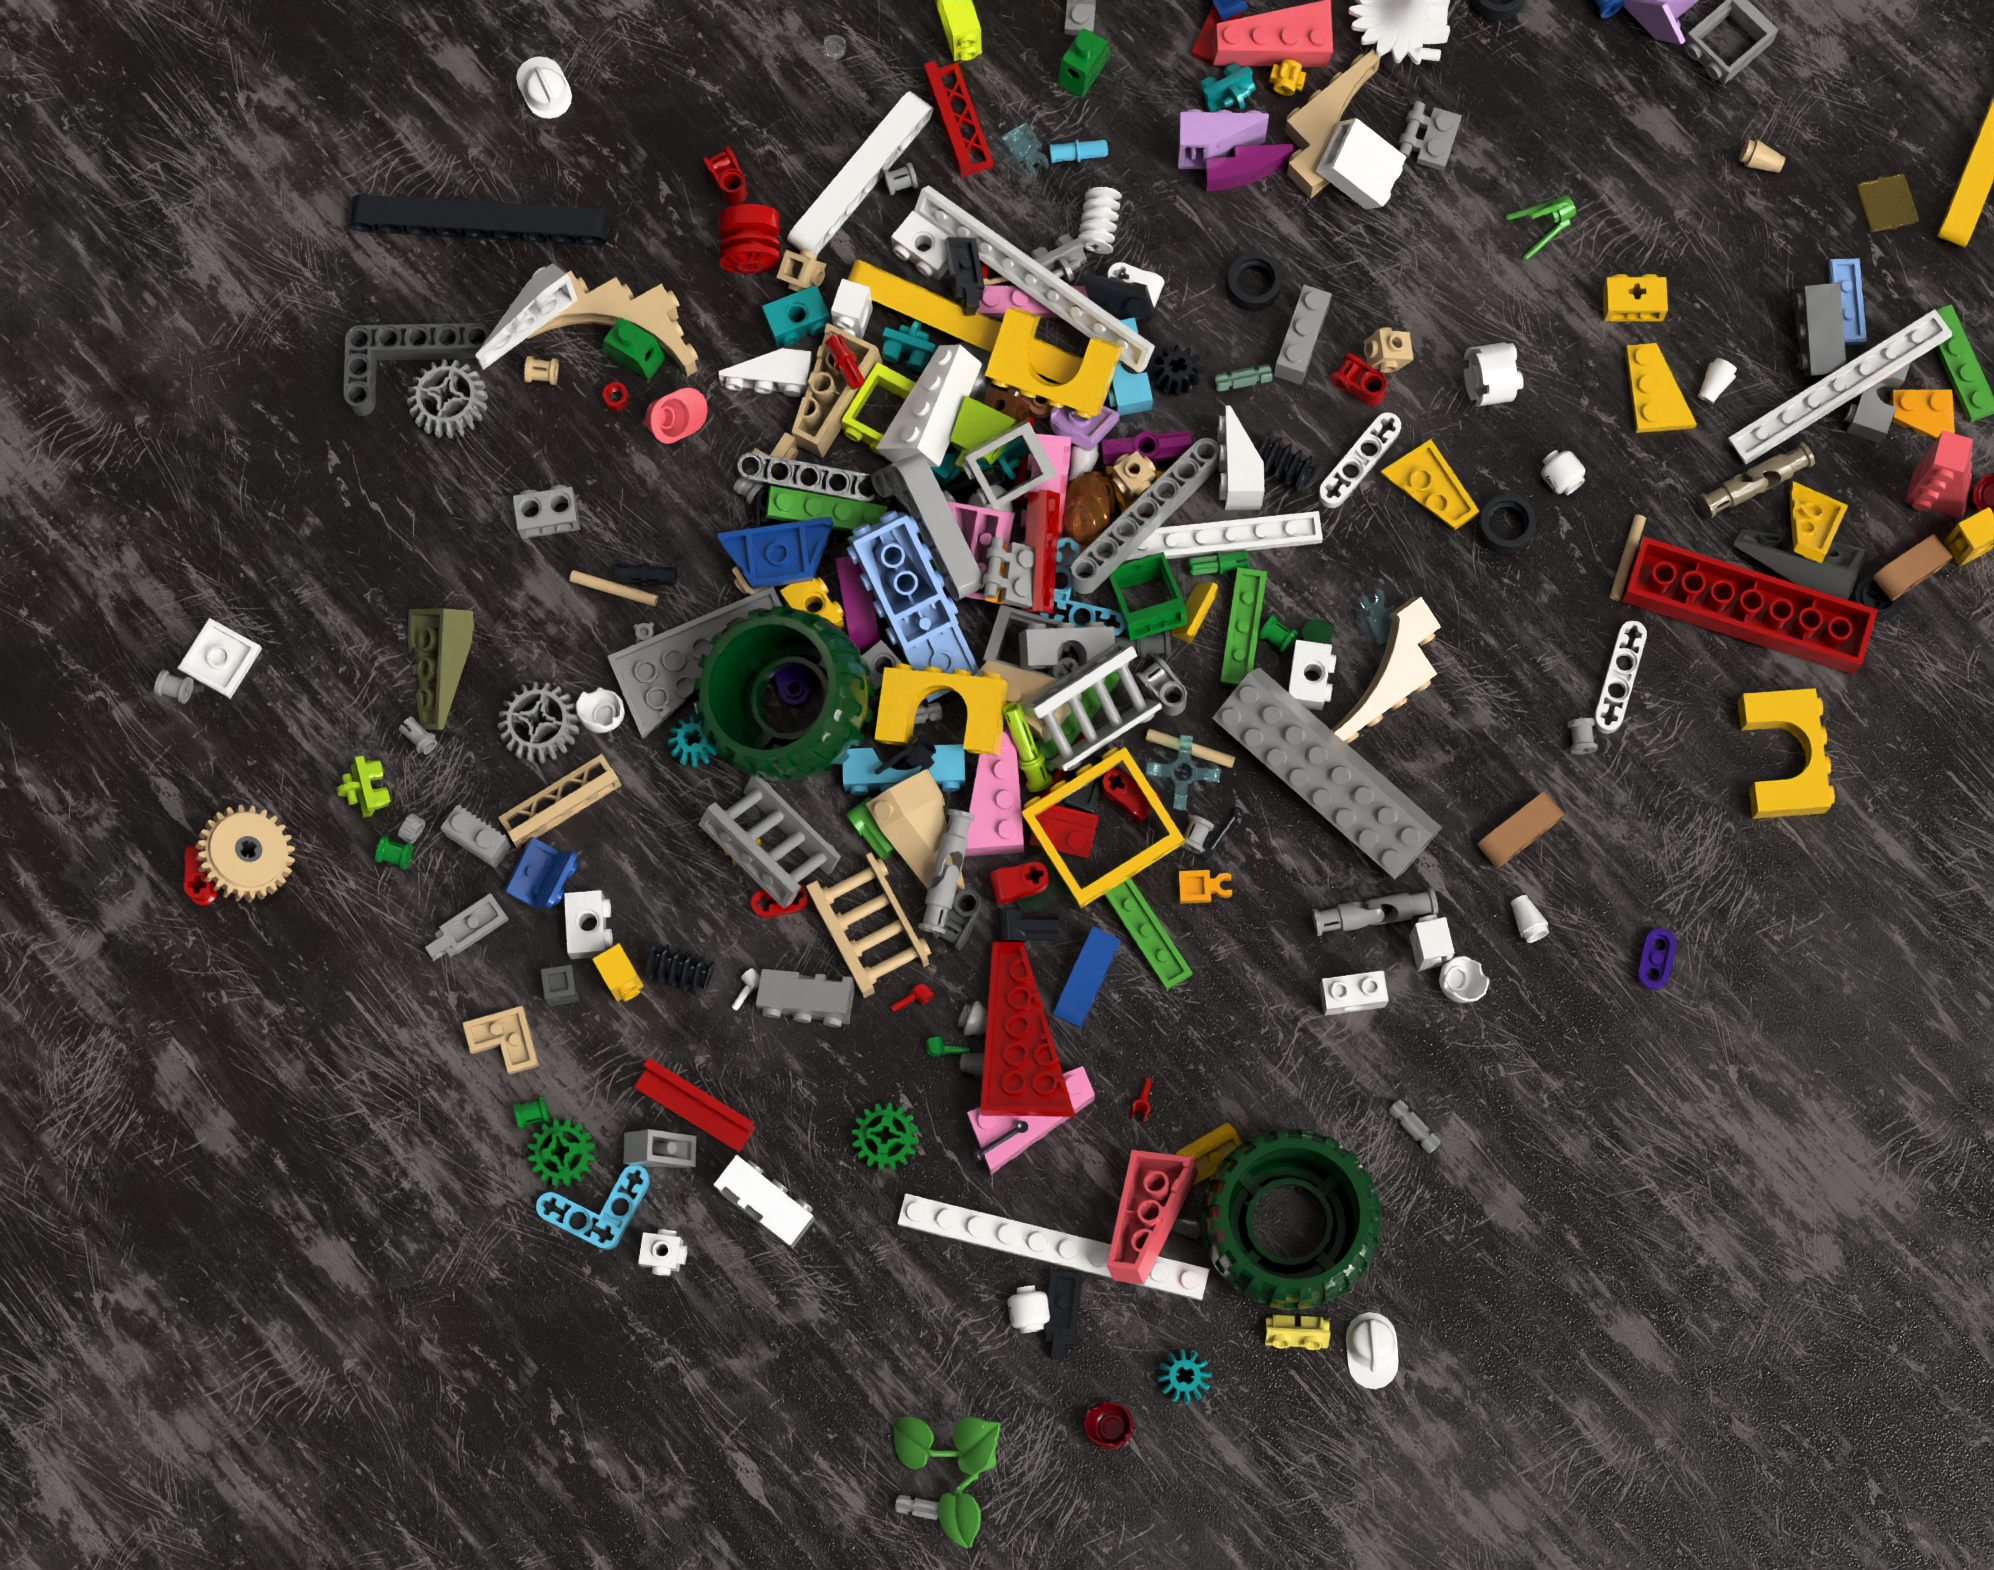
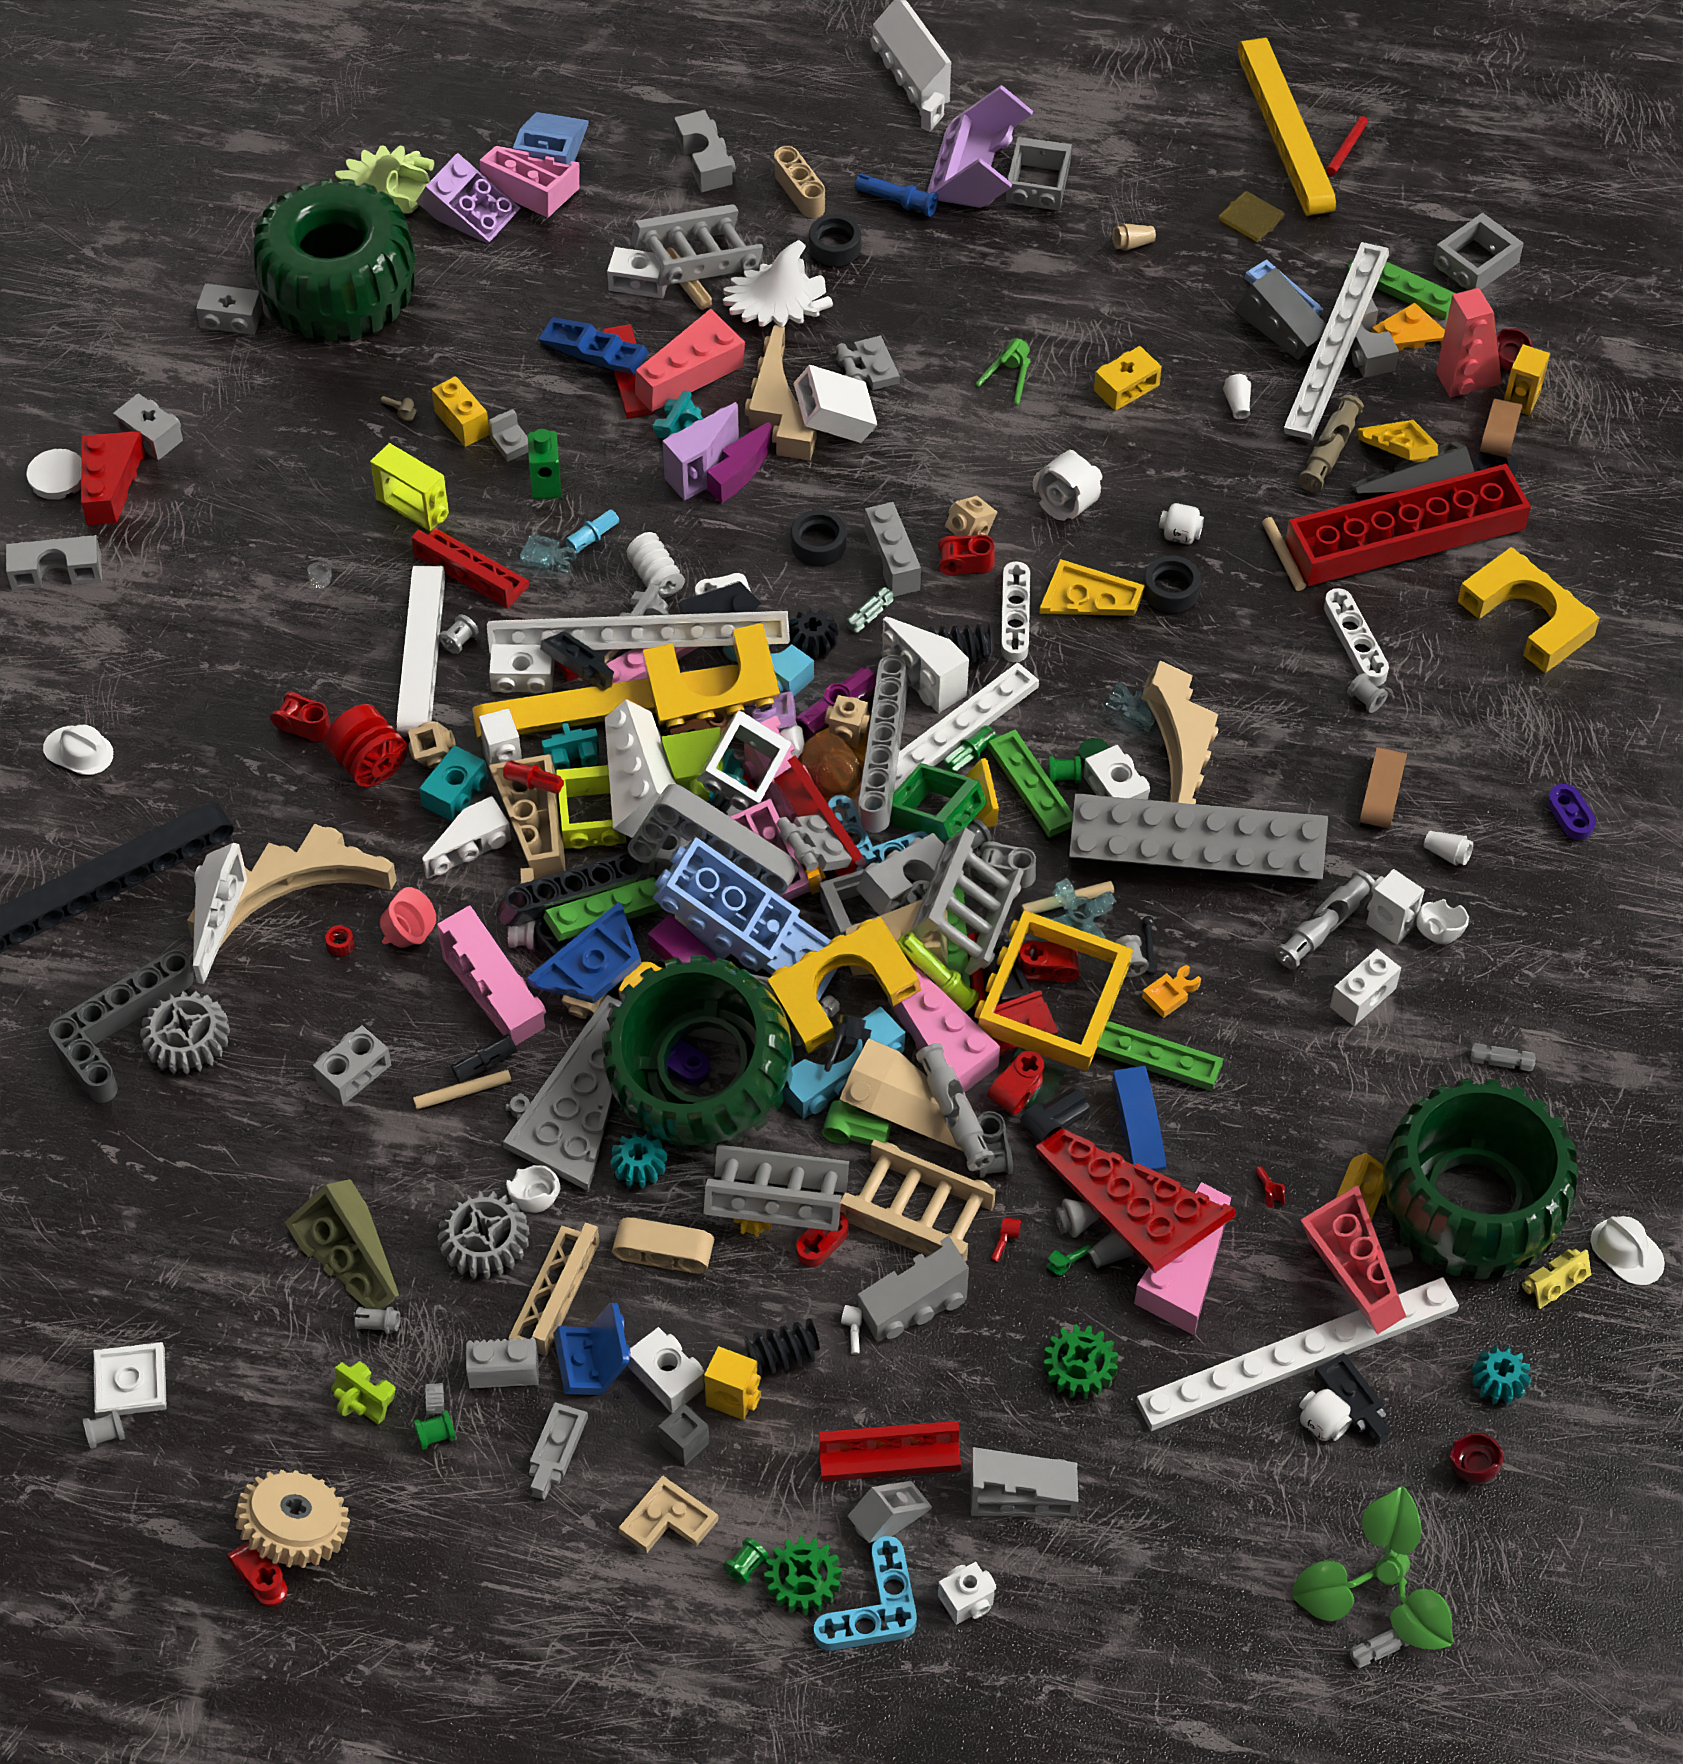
camera: 40 degrees left, 20 degrees down
tan bush [524,356,559,385] -> none
green torso [602,317,665,381] -> none
black hinge [971,1121,1028,1161] -> none
yellow gear [1269,59,1306,96] -> none
yellow wing [1625,343,1697,433] -> none
none -> bright pink wedge [437,905,546,1046]
none -> tan beam [612,1217,715,1274]

